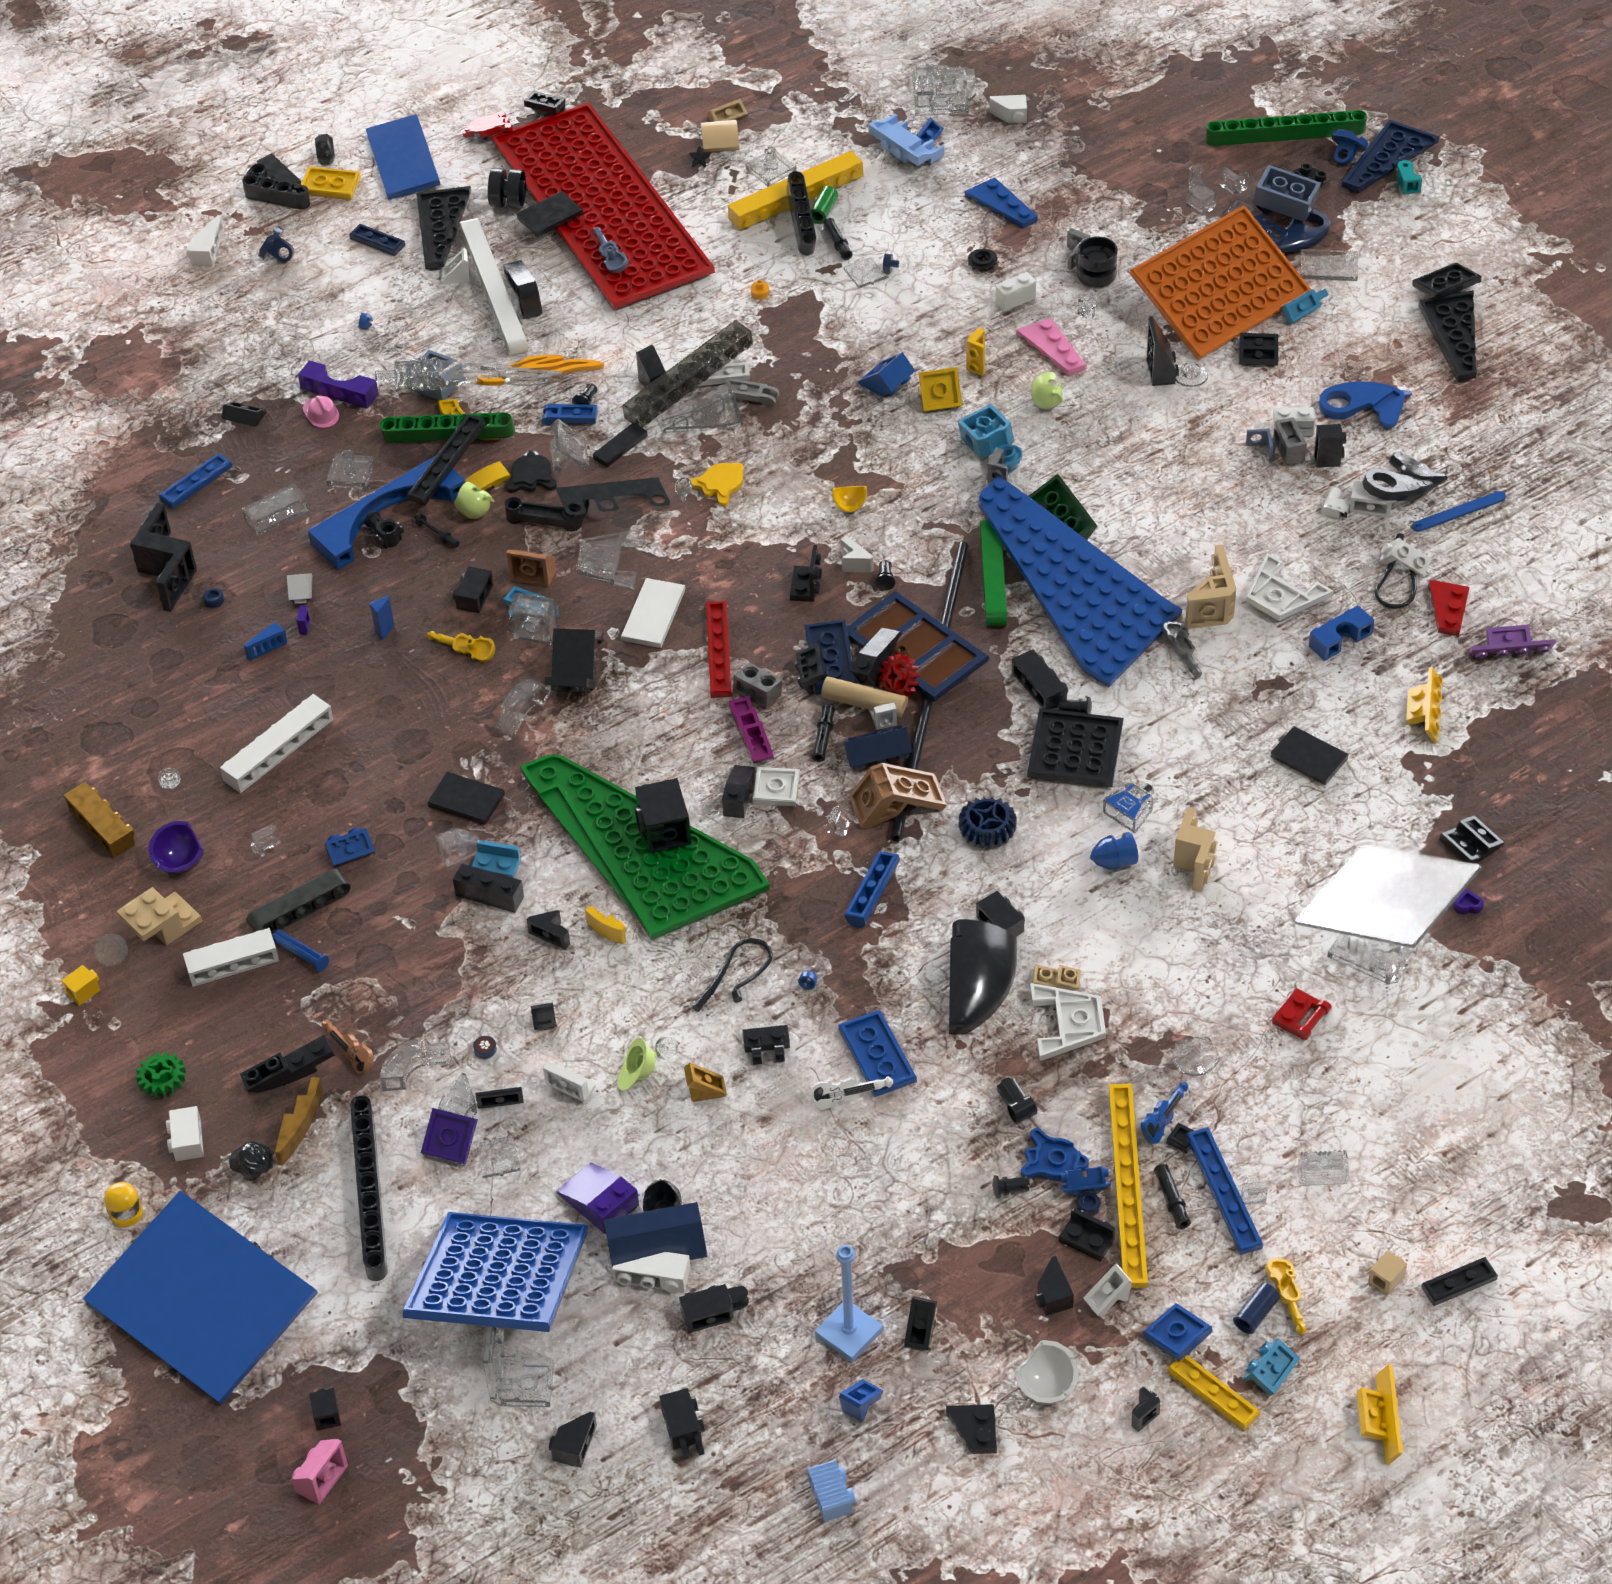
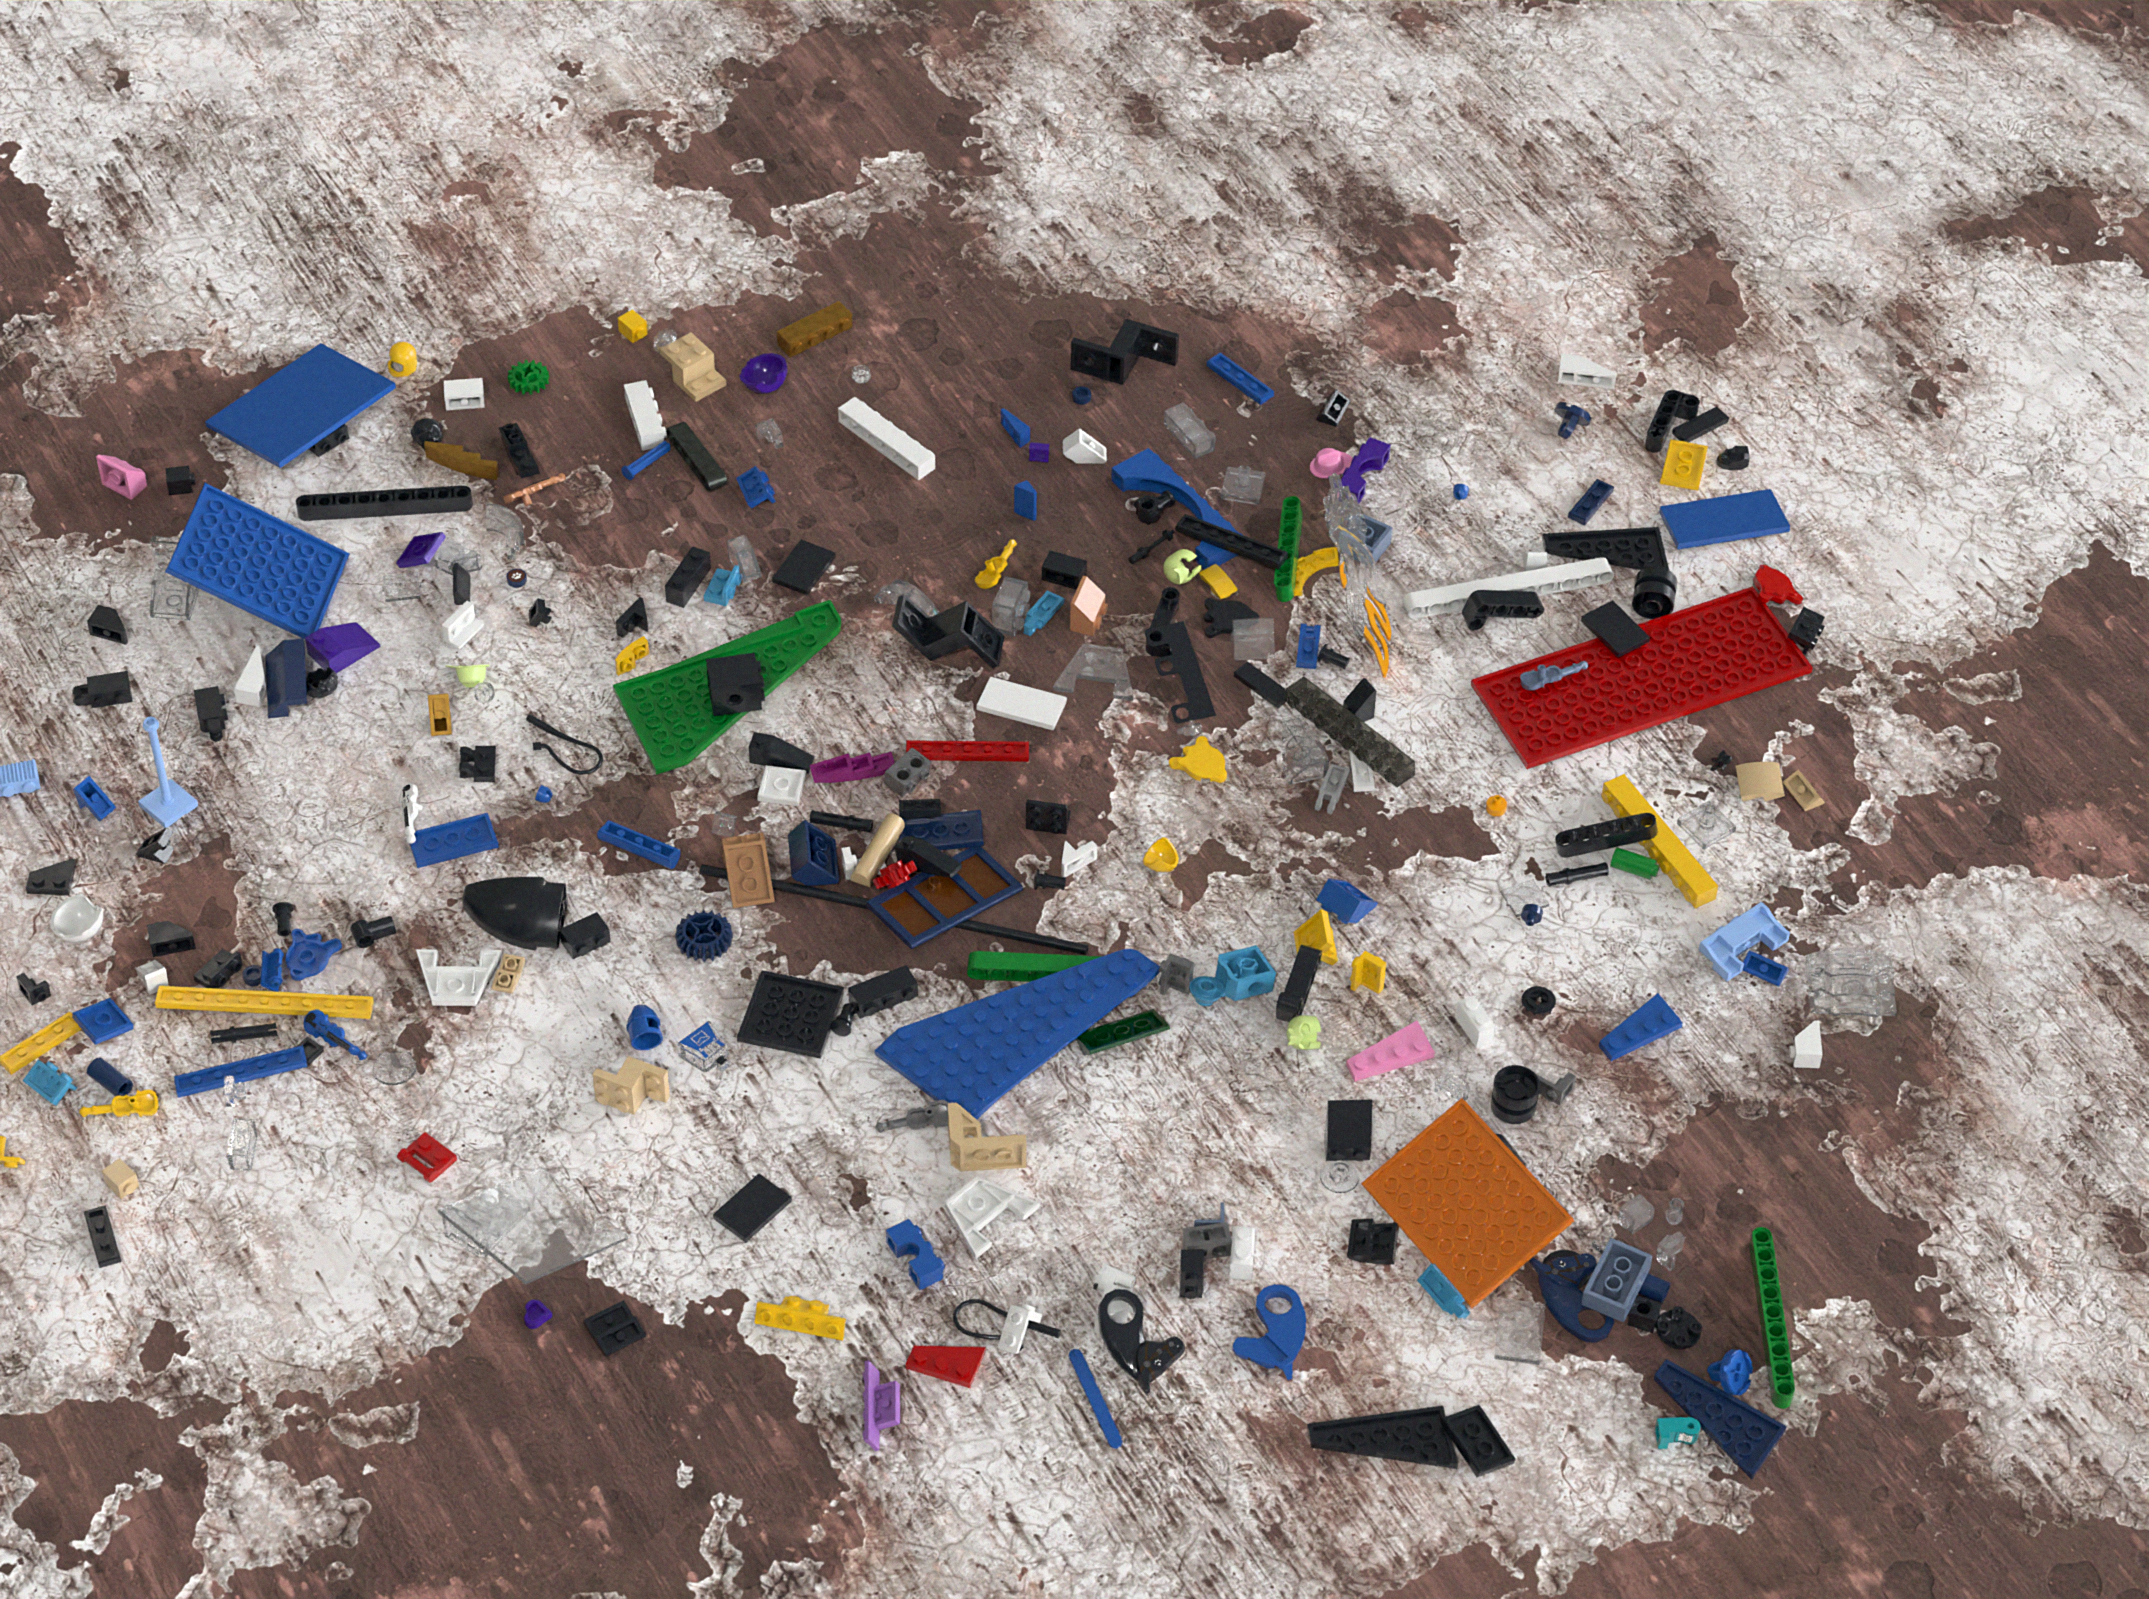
camera: 90 degrees right, 0 degrees up
none -> black beam [1276,945,1322,1022]

